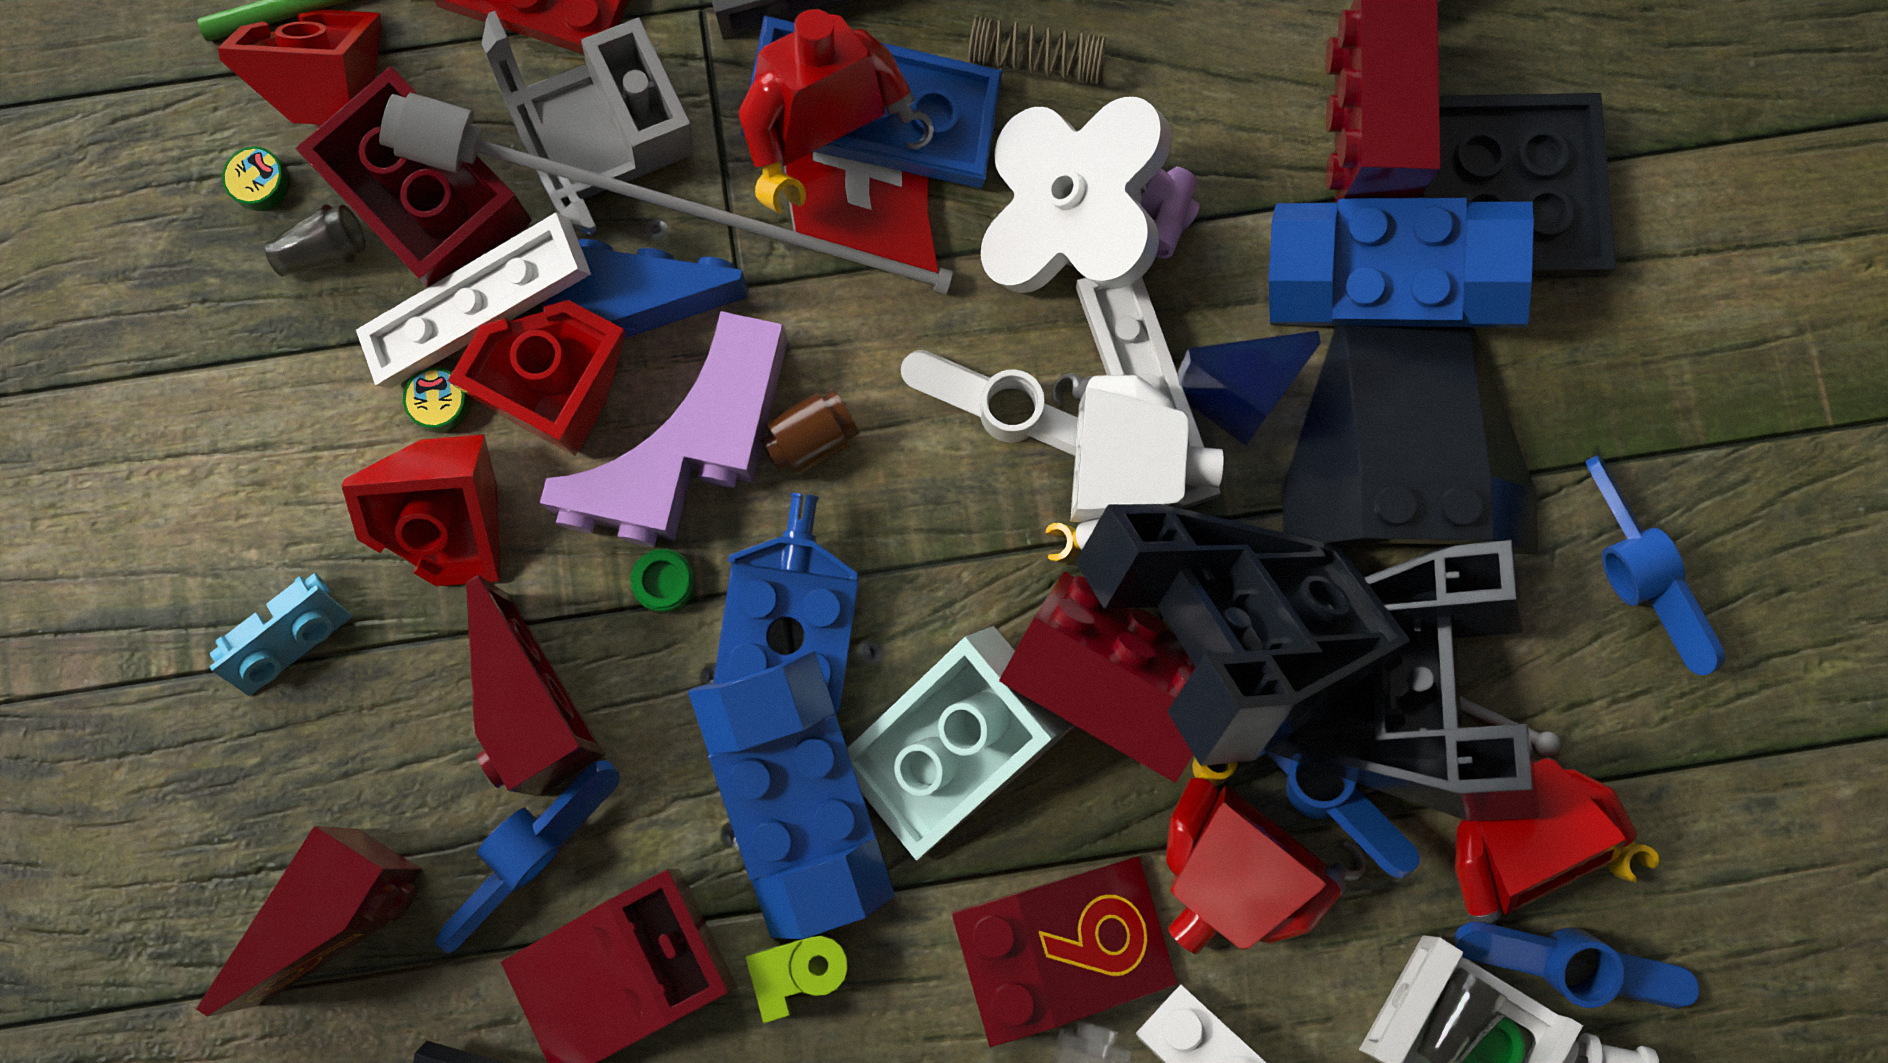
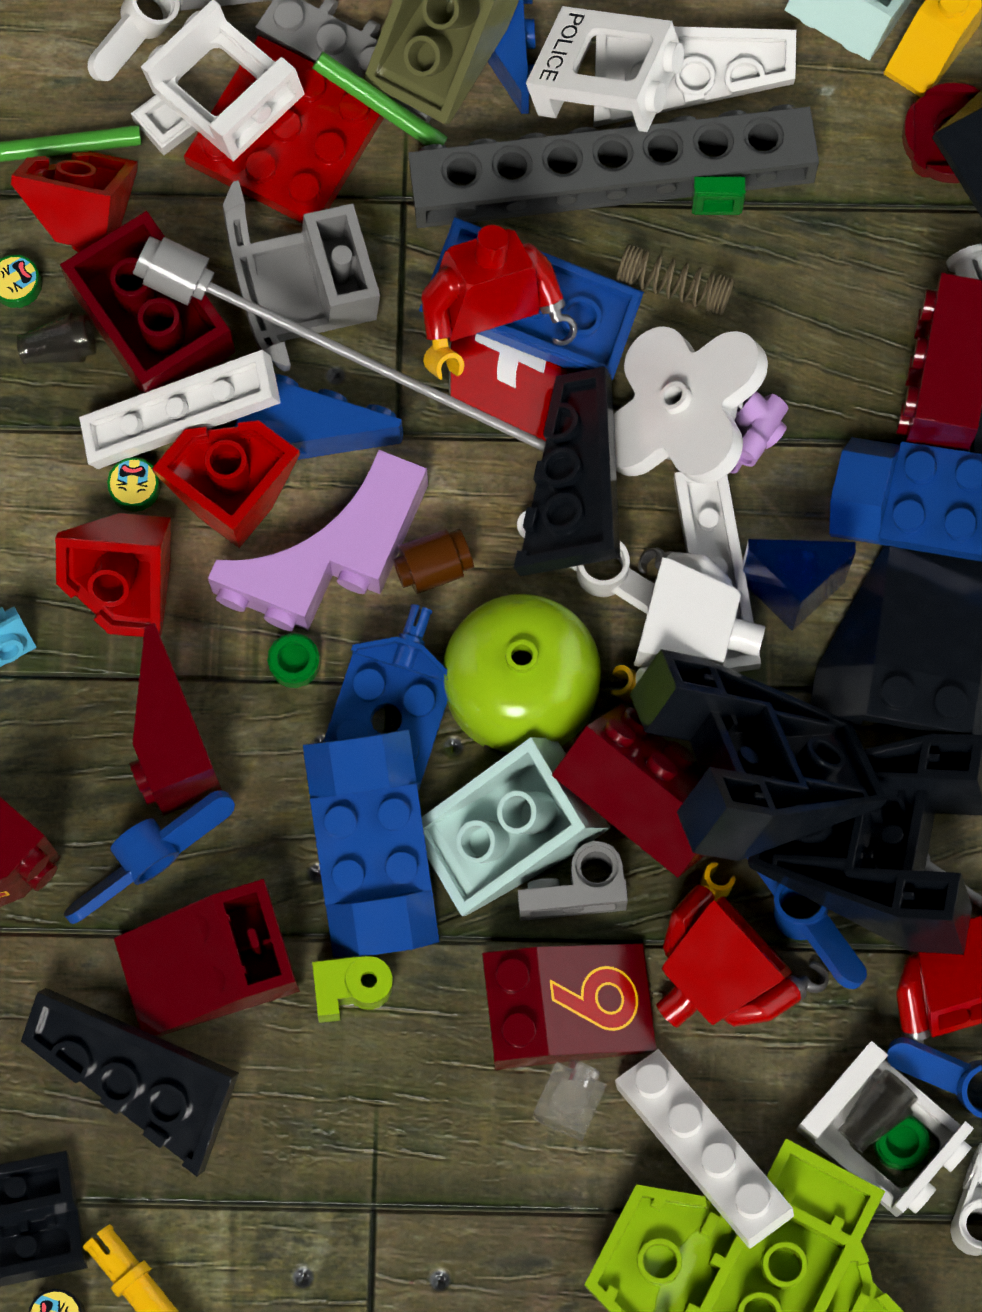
camera: 10 degrees right, 5 degrees down
none -> lime cylinder [443,594,601,753]
none -> black wing [513,366,621,577]
none -> light grey plate [518,841,628,921]

